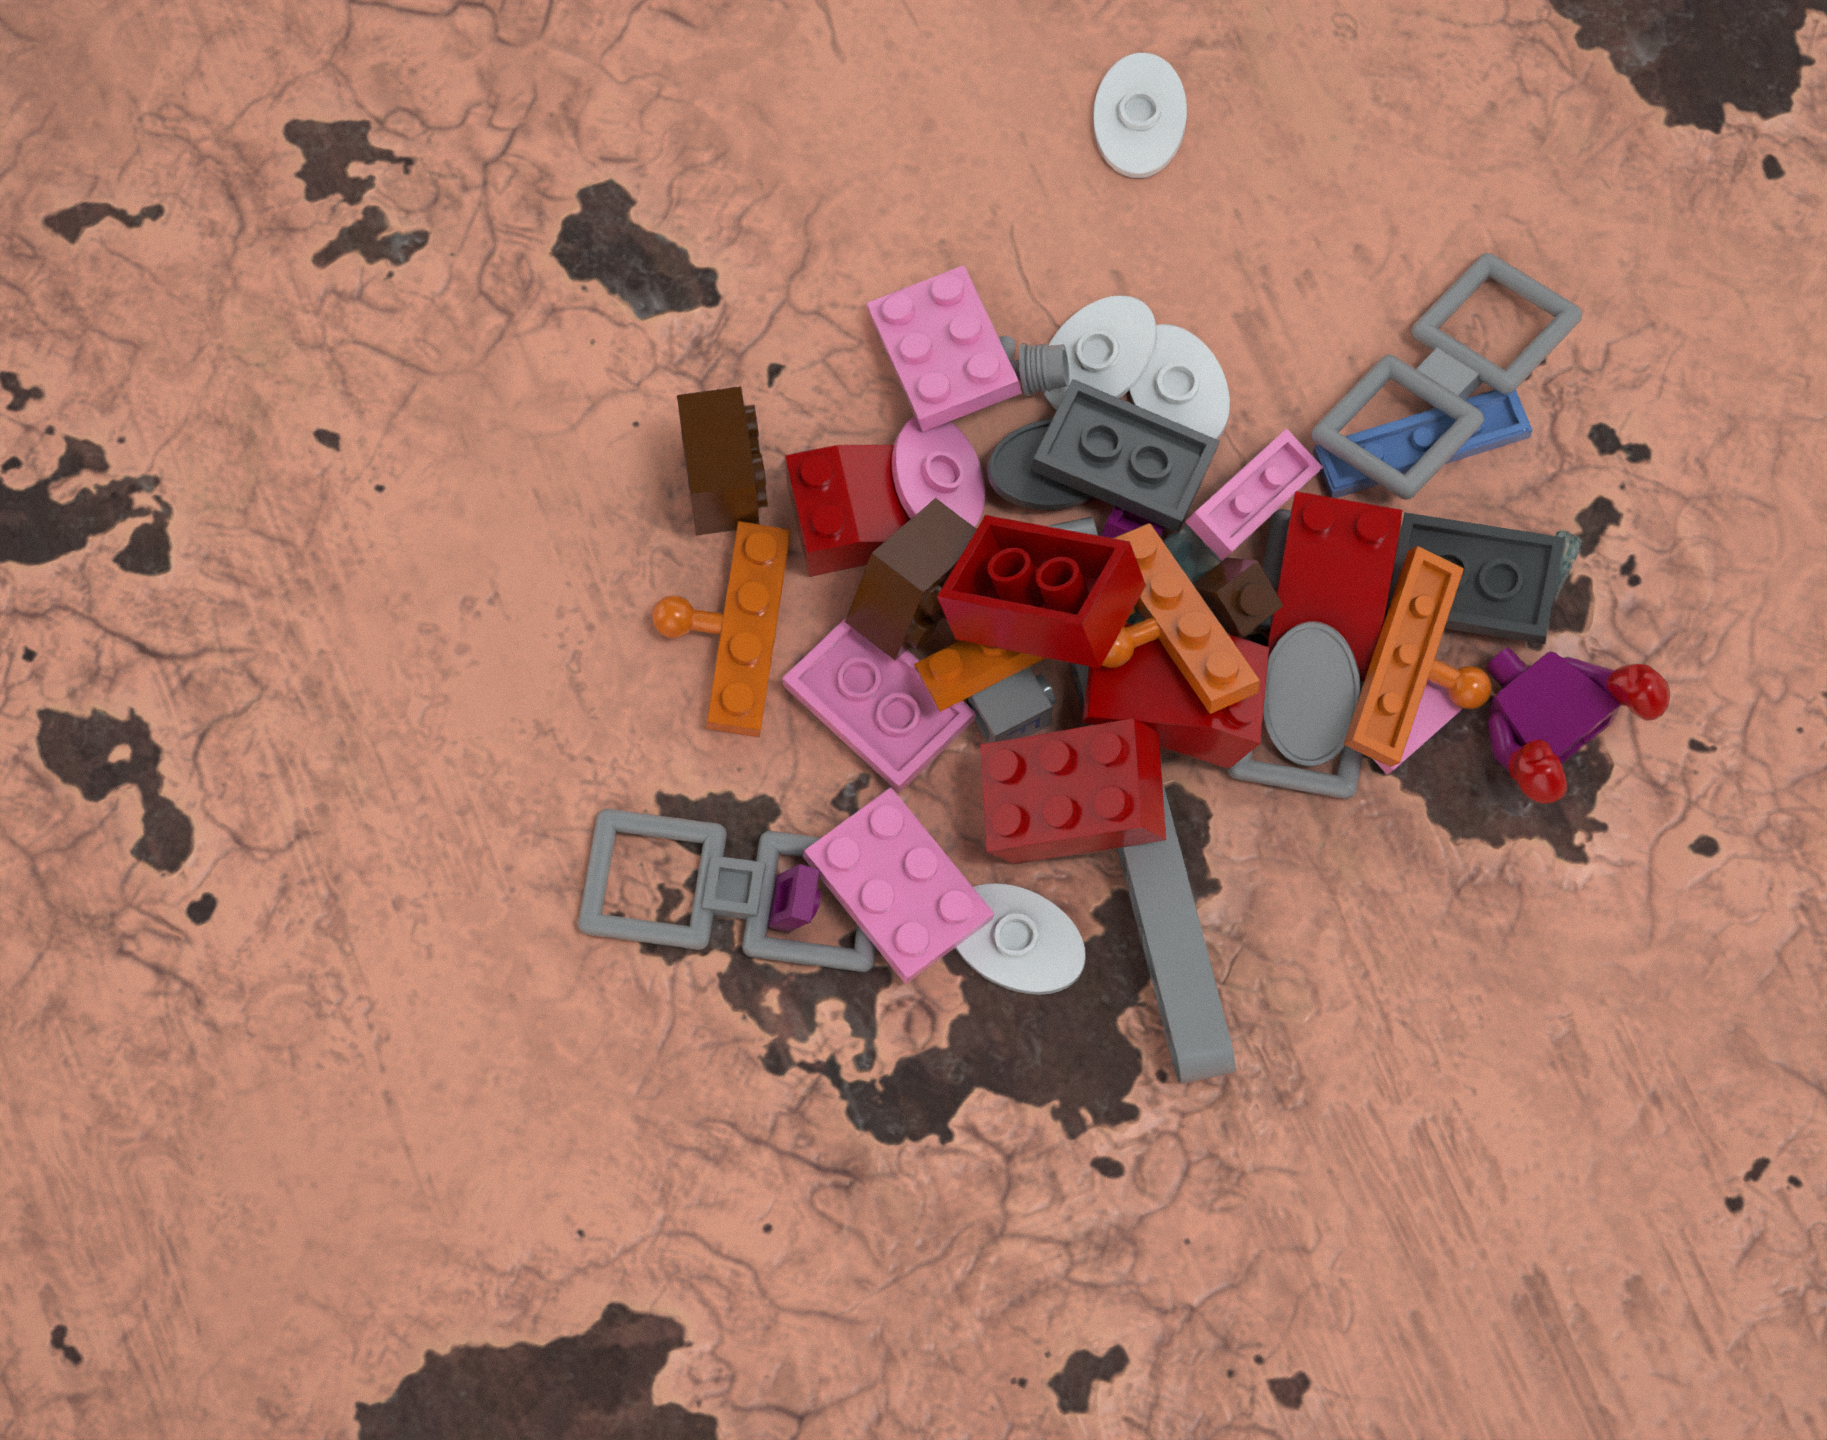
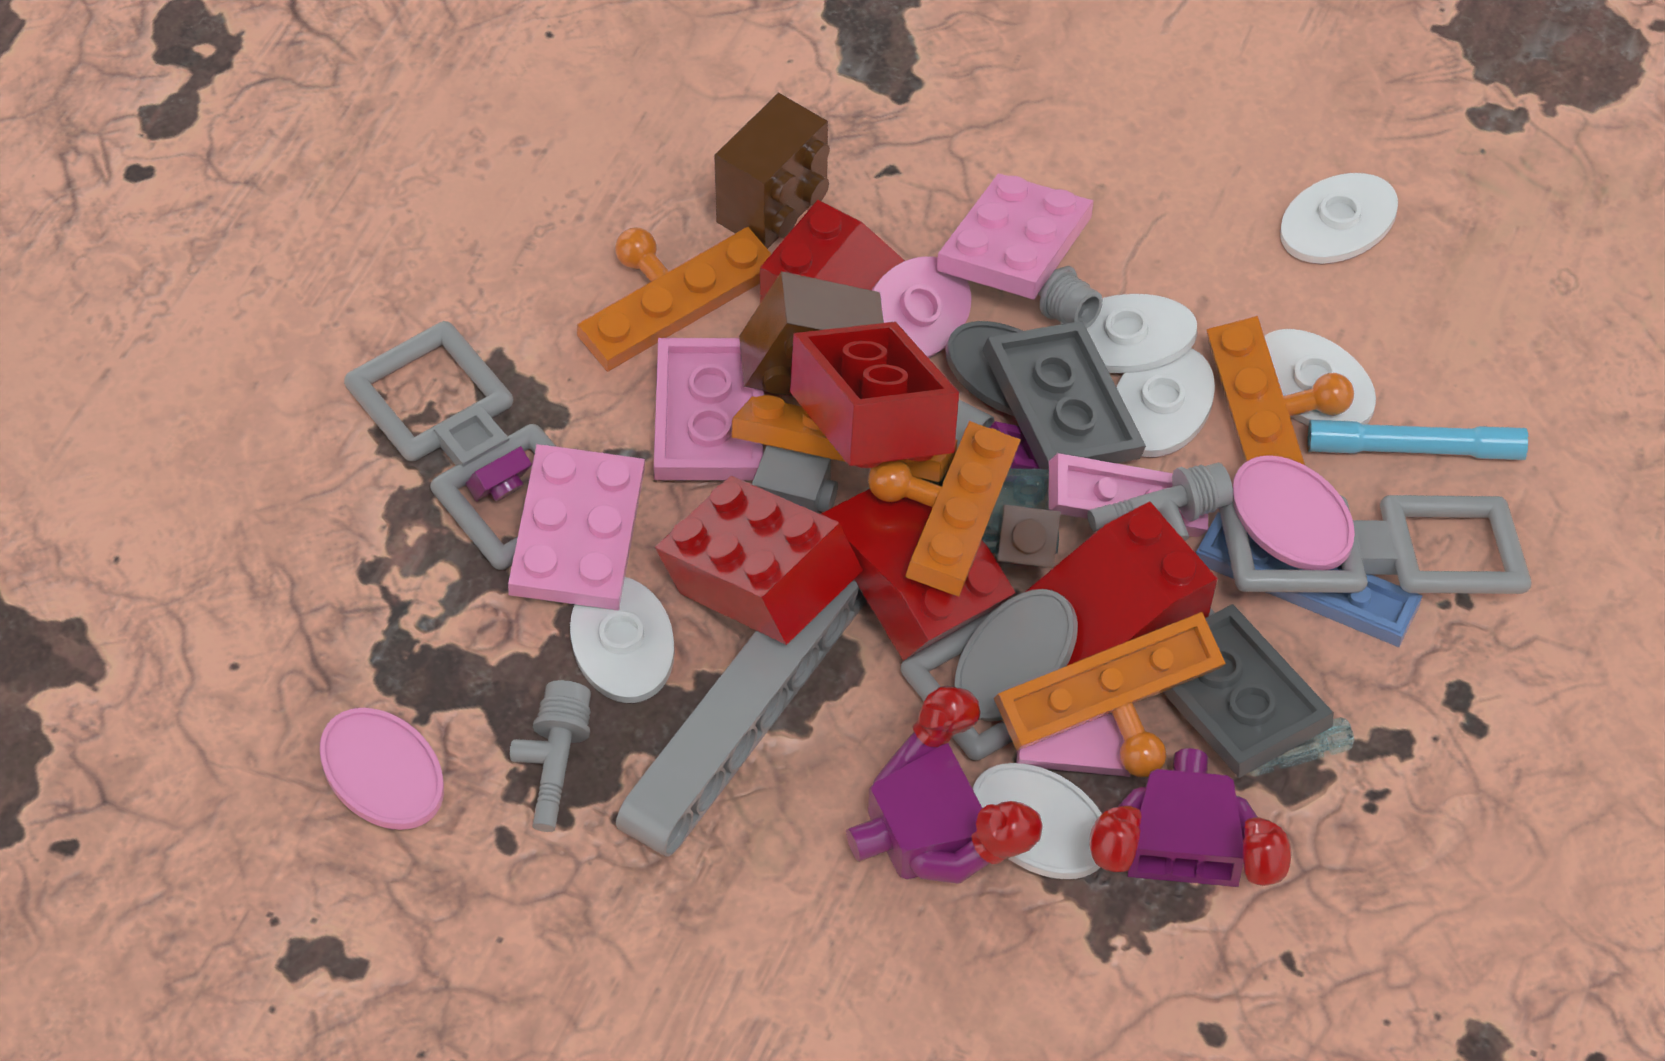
camera: 45 degrees right, 15 degrees down
none -> bright pink piece [320,708,444,830]
none -> light grey piece [510,680,591,832]
none -> magenta torso [846,686,1043,884]
none -> white piece [973,763,1102,879]
none -> light grey piece [1087,462,1233,541]
none -> orange plate [1206,316,1354,465]
none -> bright pink piece [1233,456,1355,570]
none -> white piece [1264,329,1376,426]
none -> medium azure piece [1307,420,1528,460]

